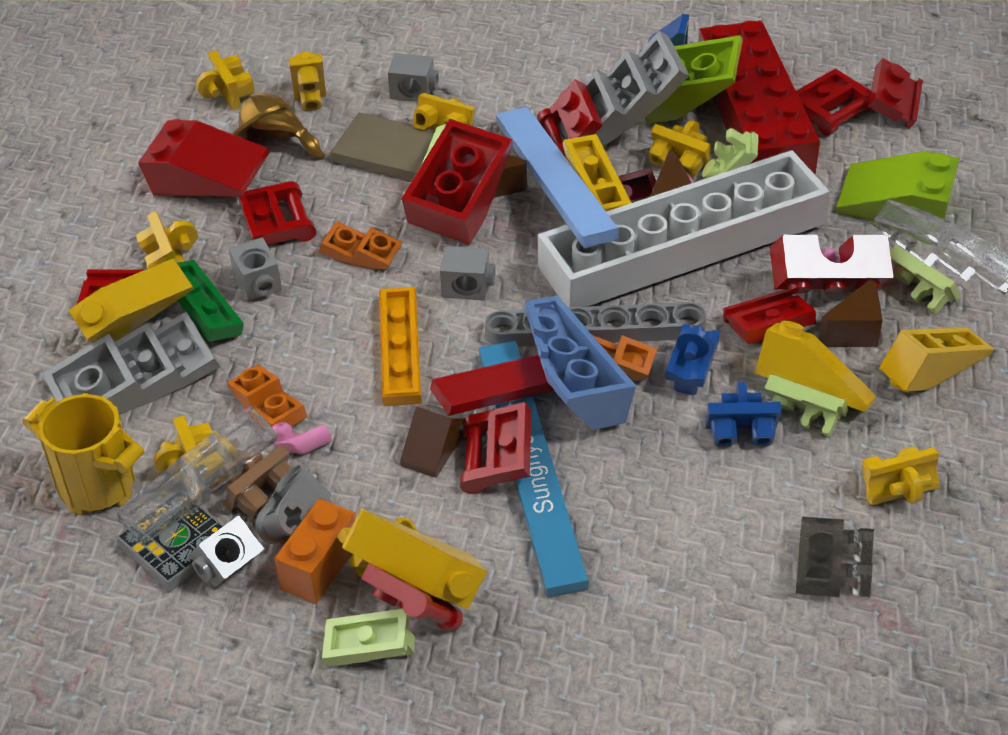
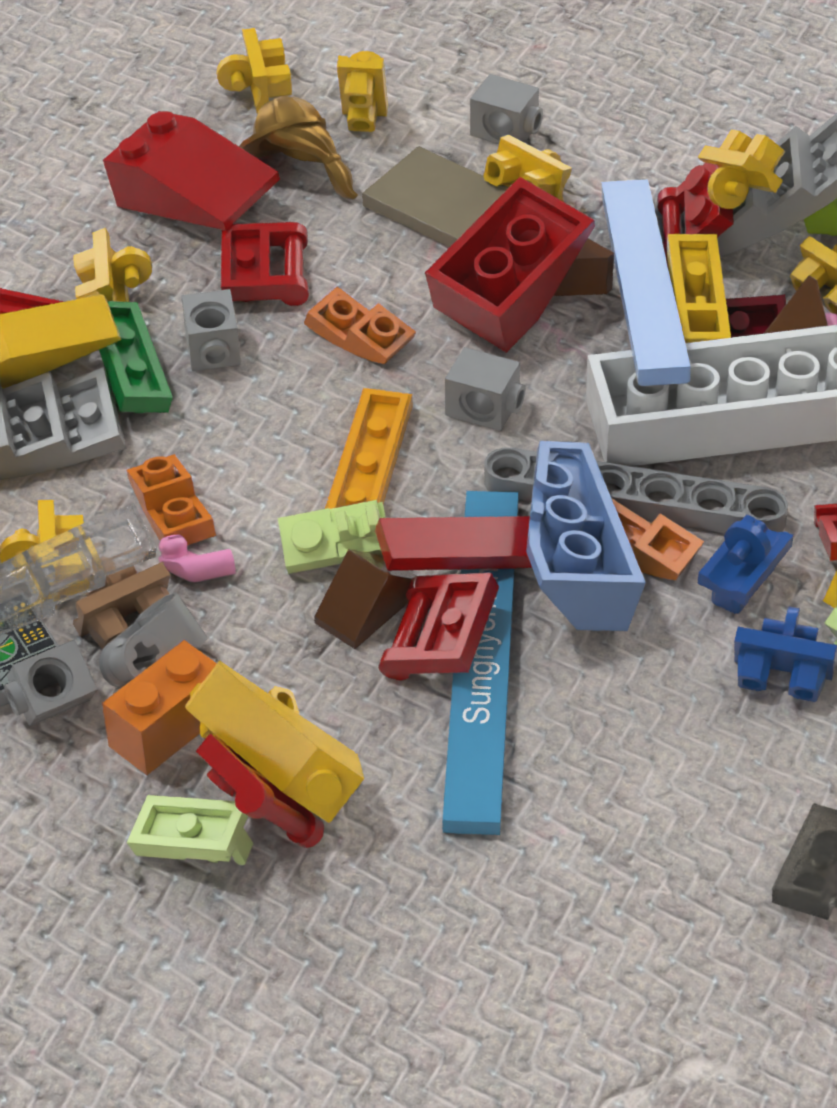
camera: 15 degrees right, 0 degrees up
none -> yellowish green plate [278,500,386,574]
none -> yellow hips [698,129,785,209]

